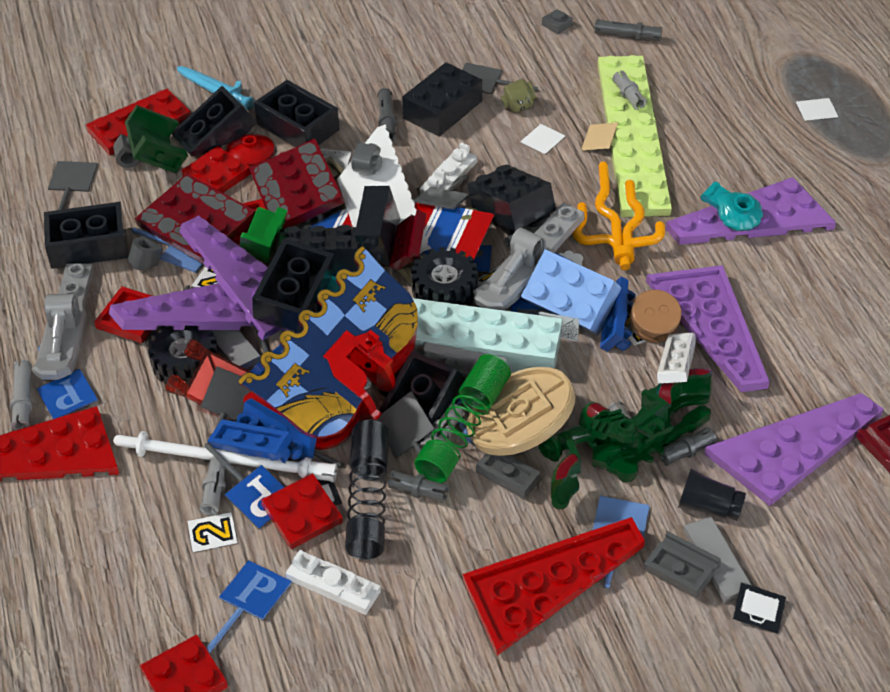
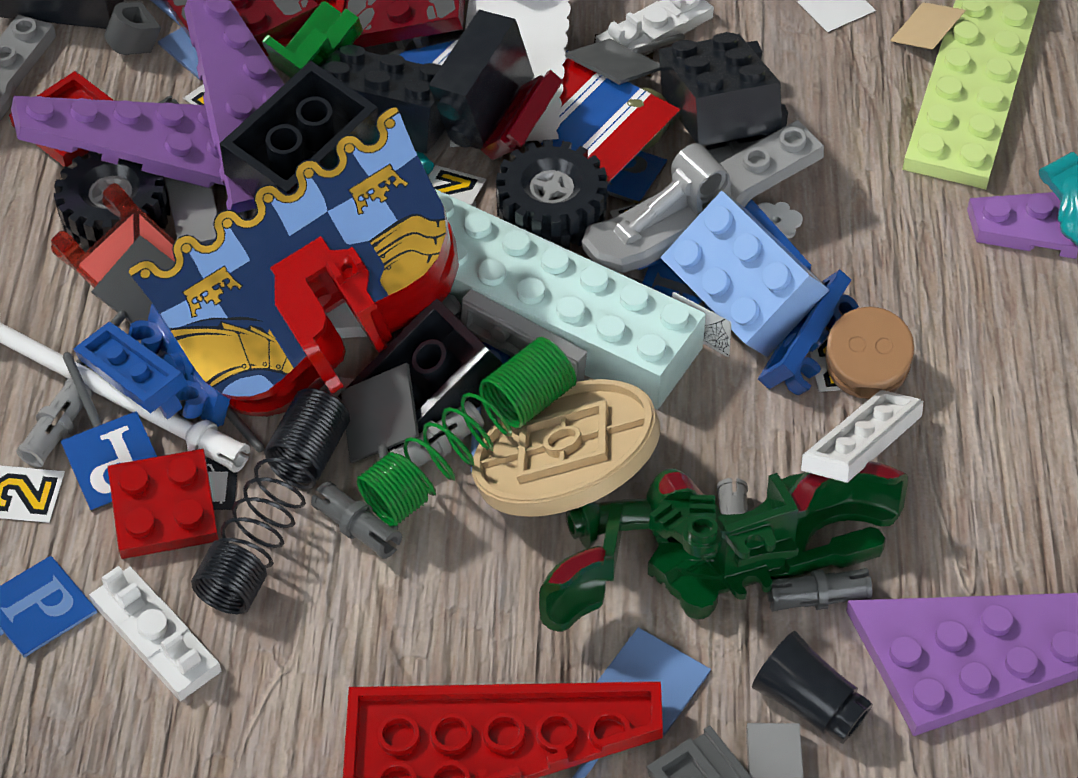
camera: 20 degrees right, 5 degrees up
dark grey plate [476,453,541,499] -> none
light orange plant [572,161,666,271] -> none
medium lavender wing [646,265,769,392] -> none

